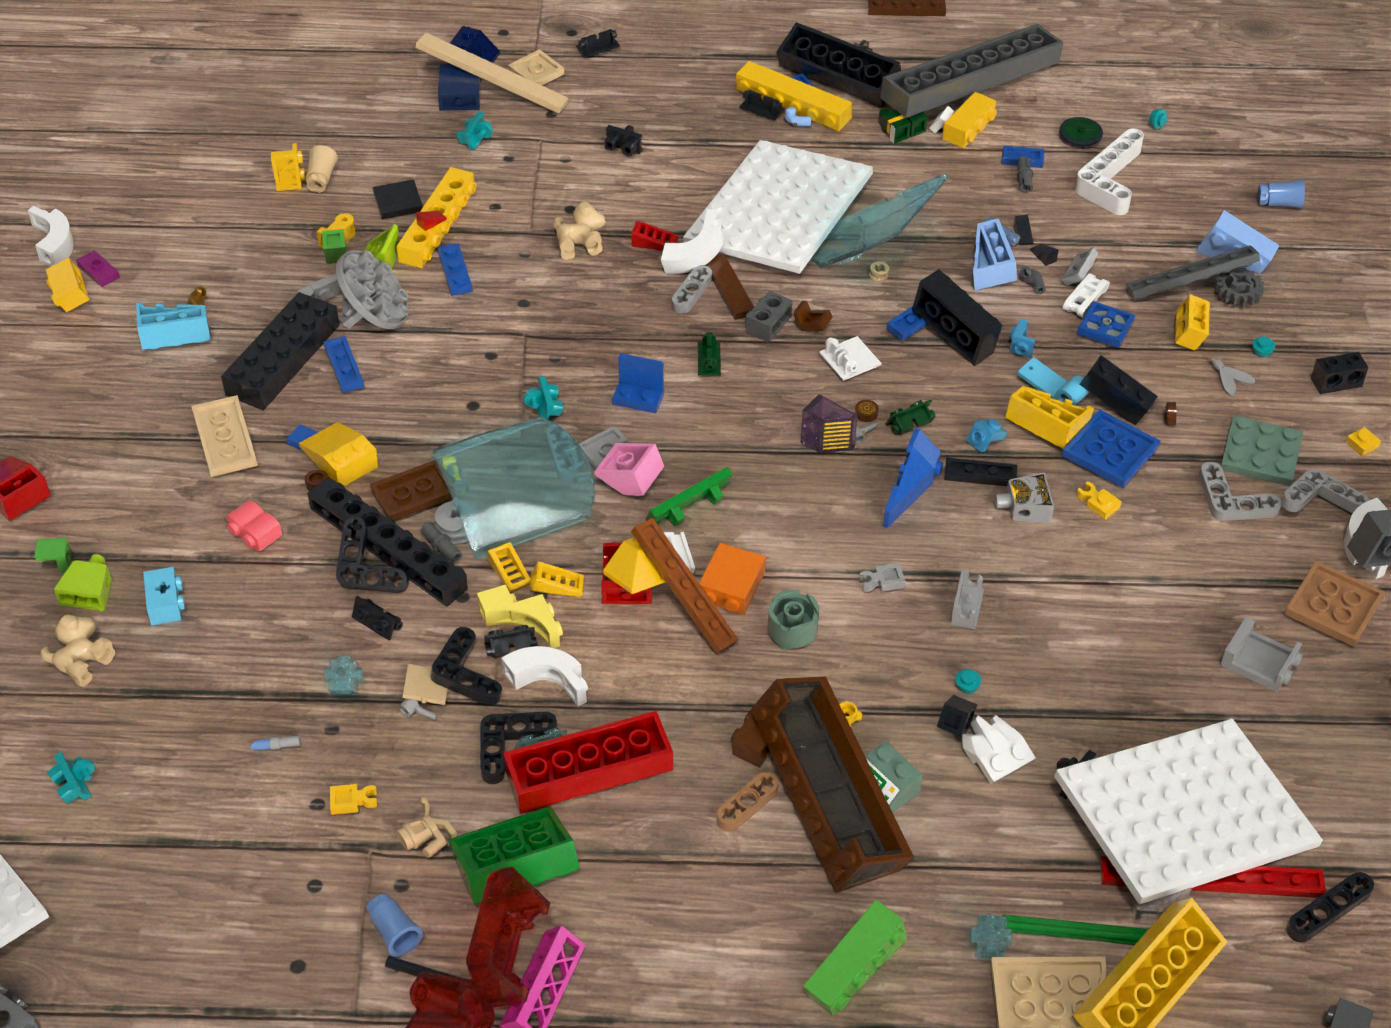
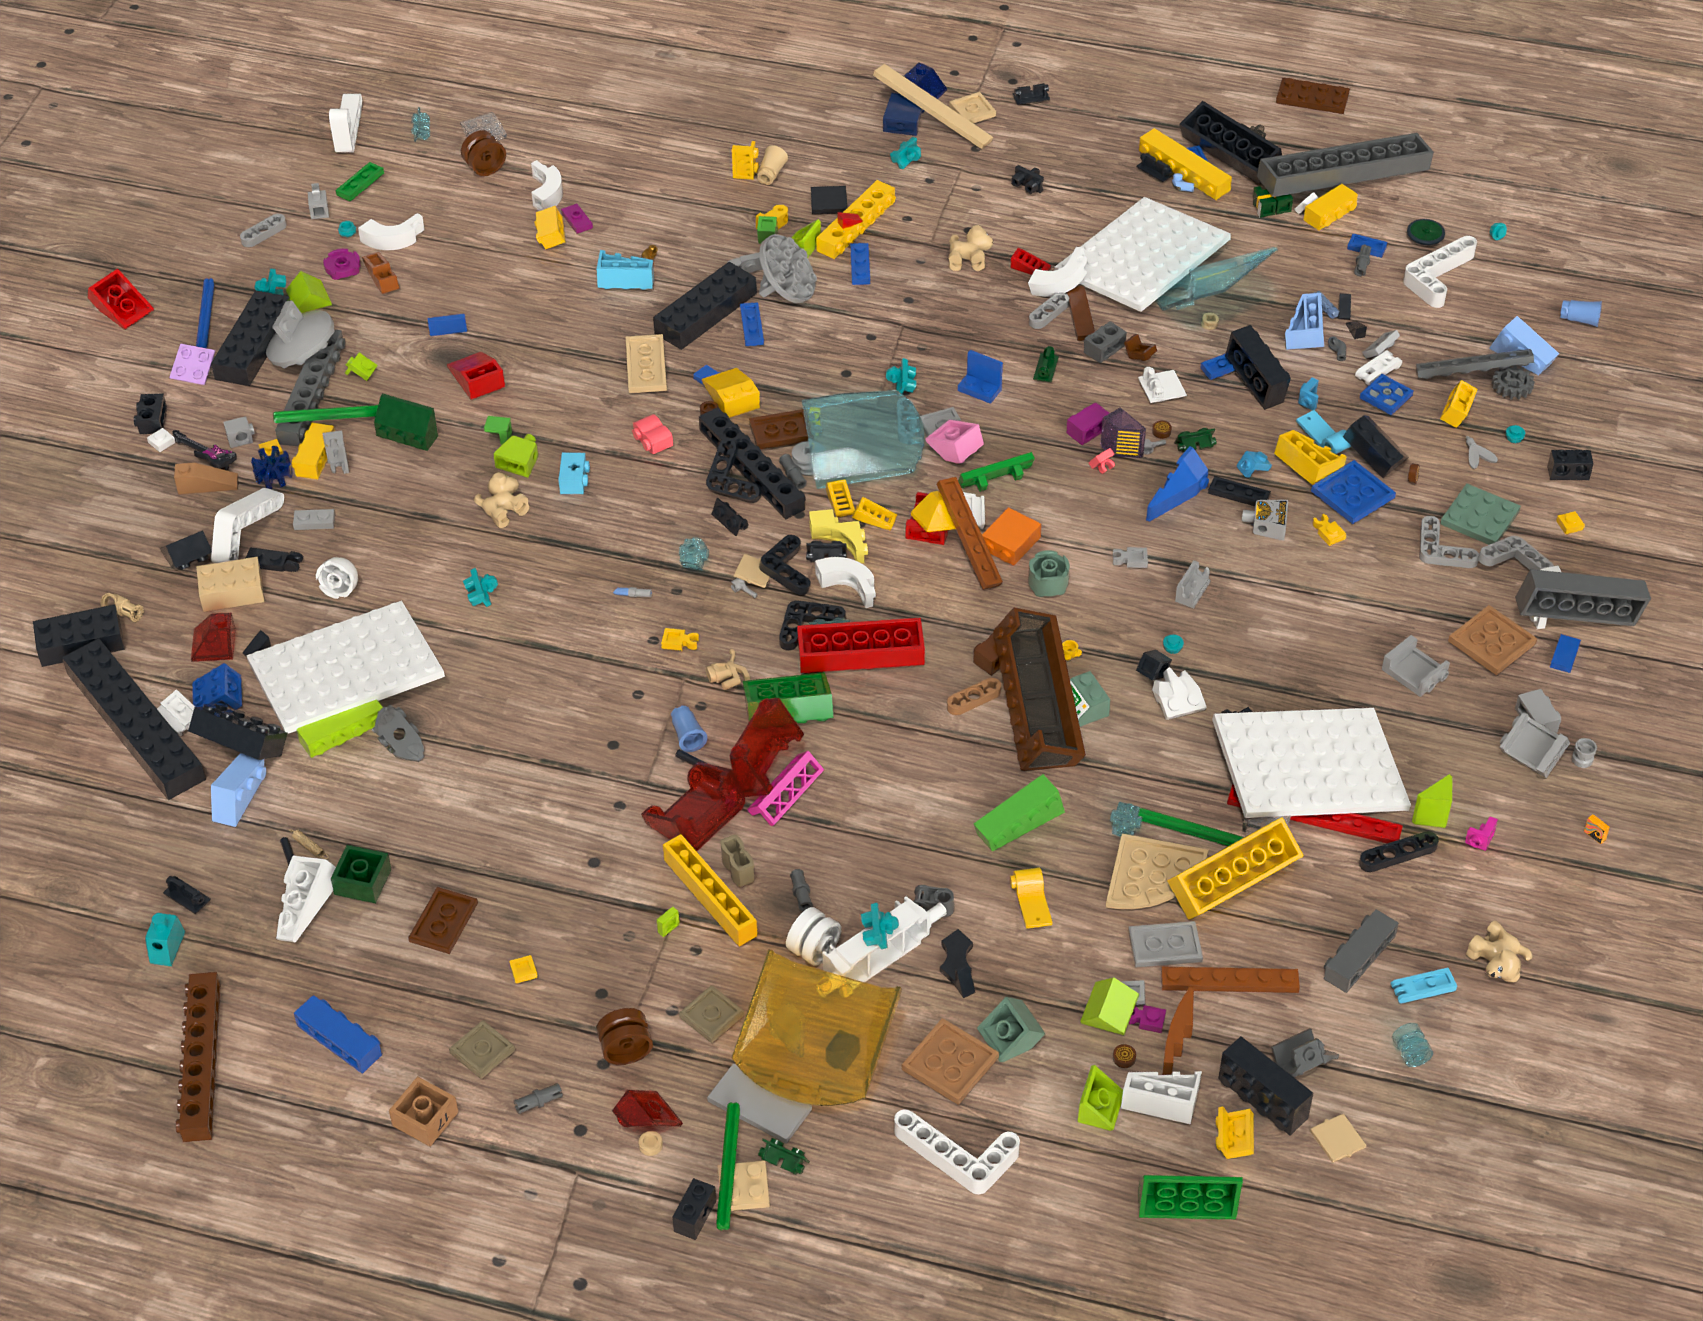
camera: 15 degrees right, 0 degrees up
none -> magenta brick [1066,402,1111,445]
none -> coral tile [1089,448,1115,474]
none -> lime slope [1412,774,1452,828]

